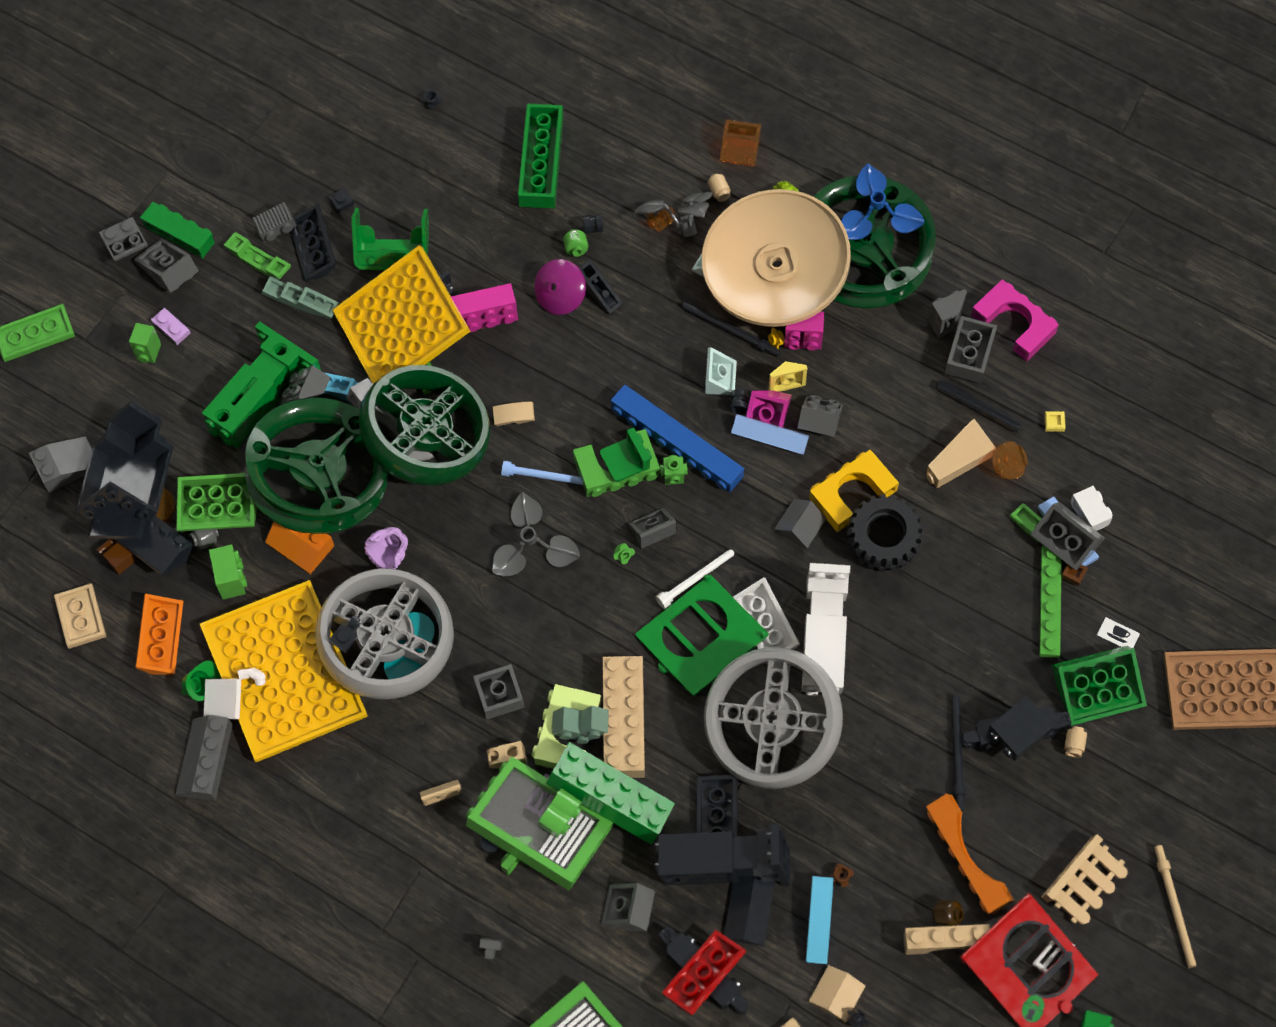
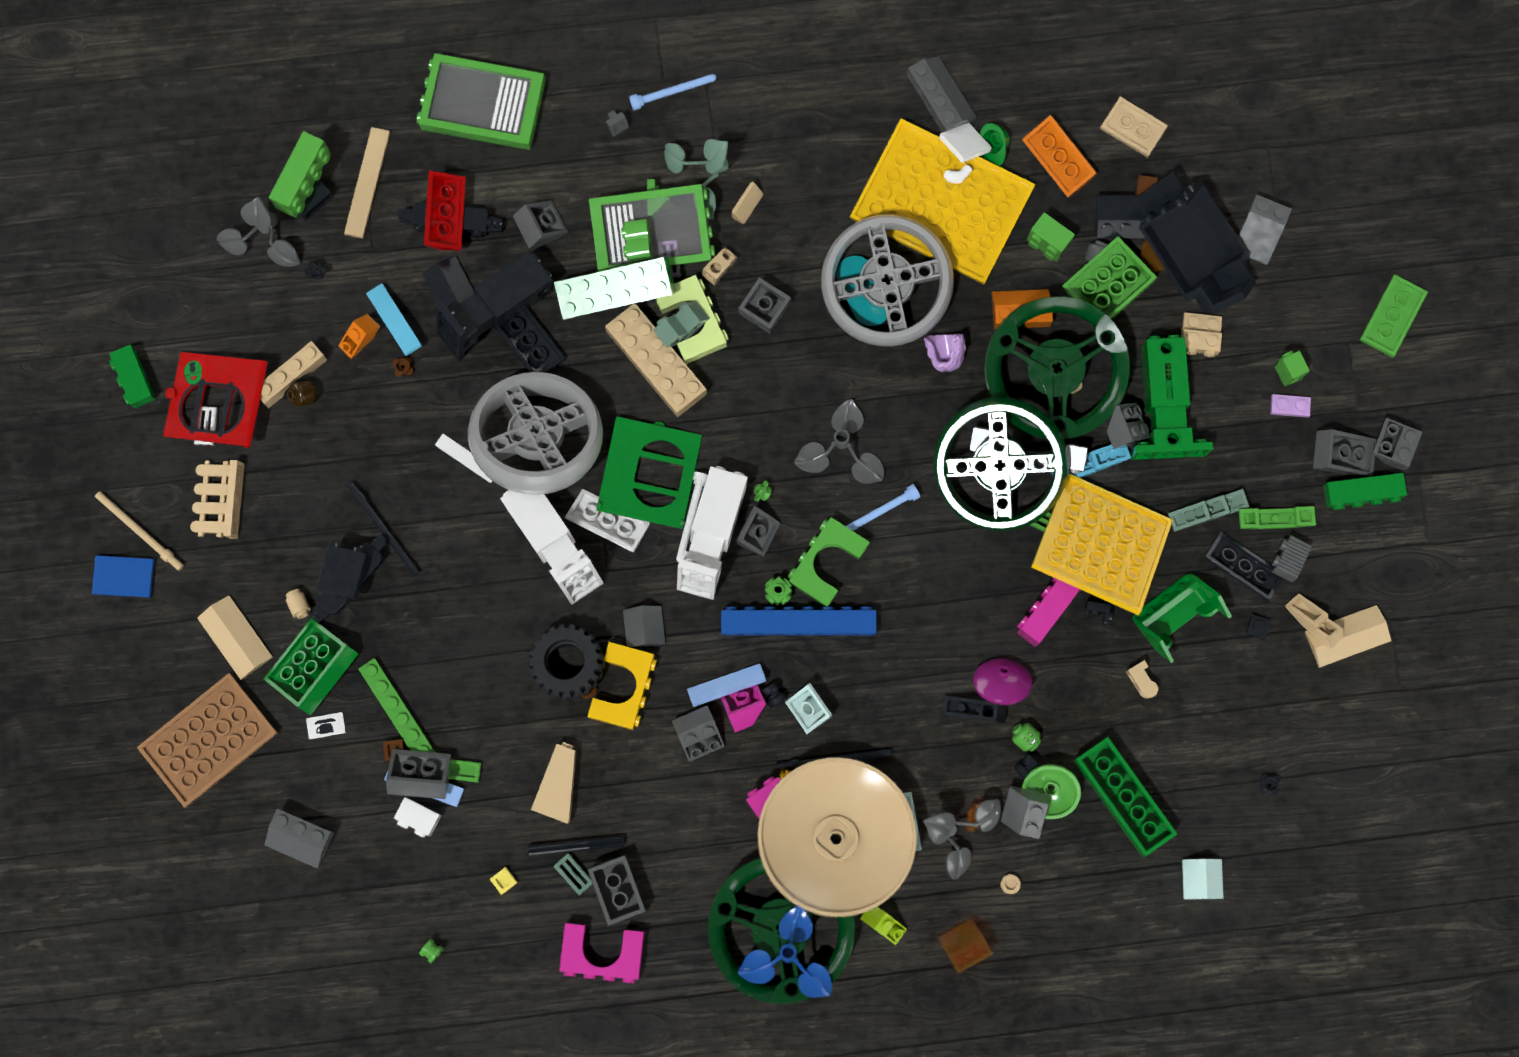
camera: 140 degrees right, 15 degrees up
black plate [329,615,361,653] -> none
tan slope [493,402,535,426] -> none
green bracket [600,427,652,482] -> none
tan brick [707,174,731,202] -> none
light yellow slope [769,361,807,392] -> none
tan slope [809,965,865,1023] -> none
orange arch [926,794,1014,914] -> none
dark grey slope [928,289,967,338] -> none
clear orange tile [992,441,1028,480] -> none
none -> blue tile [92,556,155,598]
none -> tan slope [198,596,273,680]
none -> dark grey slope [265,809,334,869]
none -> orange slope [338,314,380,359]
none -> bright green wheel [419,938,444,964]
none -> white sticker [435,434,492,483]
none -> sand green tile [554,853,593,896]
none -> light blue piece [629,74,716,110]
none -> sand green plant [664,139,728,219]
none -> white brick [677,466,748,600]
none -> tan tile [1000,874,1021,894]
none -> dark grey slope [1001,786,1048,839]
none -> bright green dish [1022,764,1081,819]
none -> tan leg [1126,660,1158,699]
none -> tan plate [1181,312,1222,357]
none -> light aqua slope [1182,859,1223,899]
none -> tan slope [1286,594,1344,649]
none -> tan slope [1305,605,1391,668]

